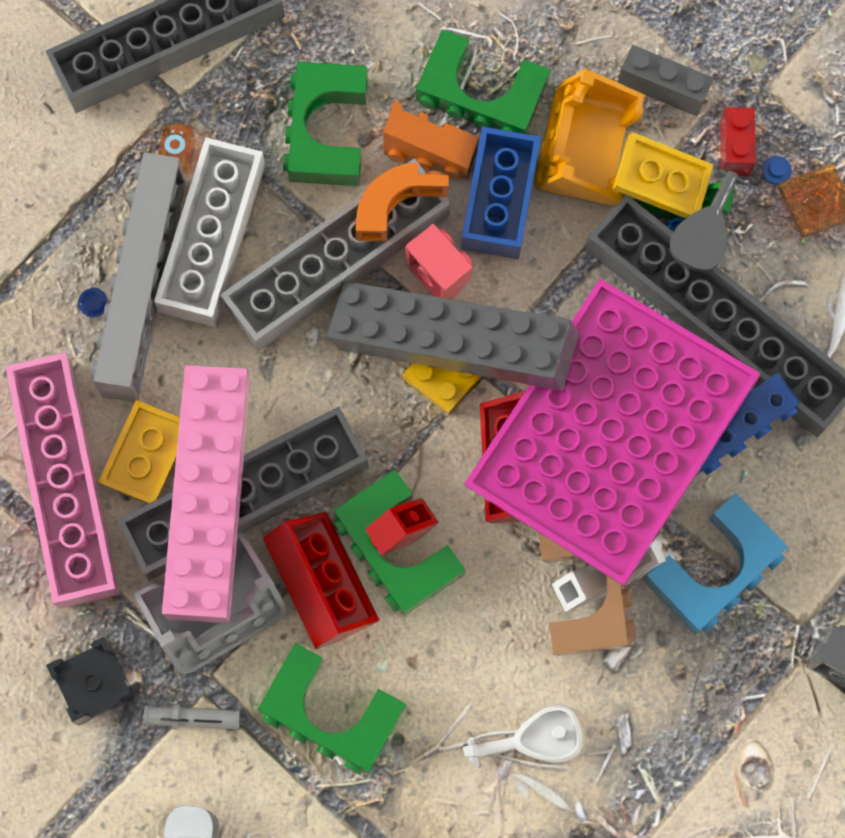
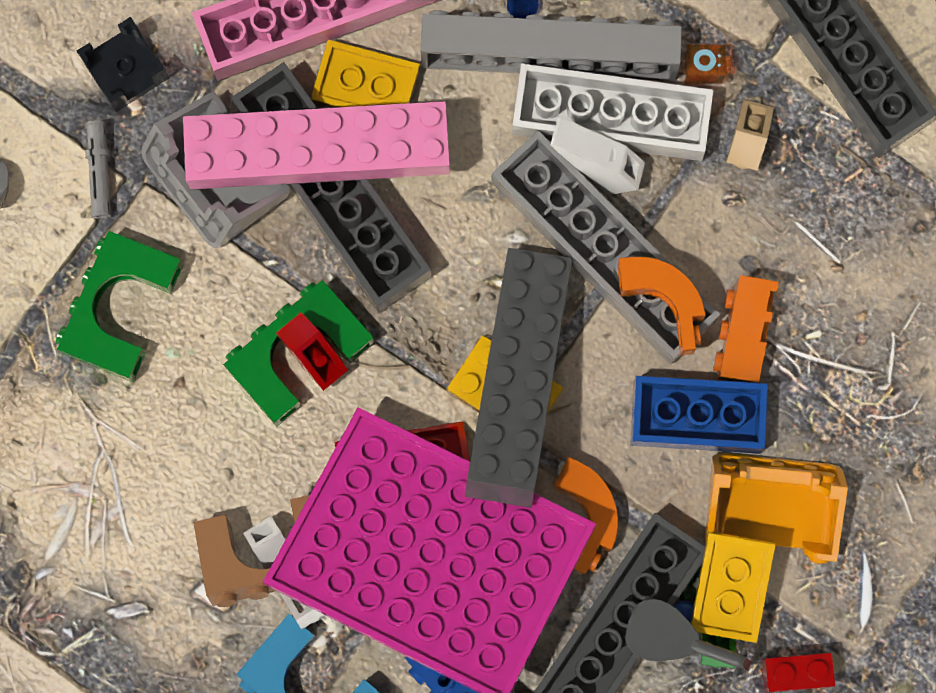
camera: 85 degrees right, 5 degrees up
red slope [263,511,380,649] -> none
green arch [283,62,368,186] -> none
coral slope [405,224,473,300] -> none
green arch [416,29,551,134] -> none
white piece [463,705,583,766] -> none
dark grey brick [618,44,714,117] -> none
none -> white slope [550,117,645,195]
none -> orange arch [553,456,618,576]
none -> tan slope [727,99,774,171]

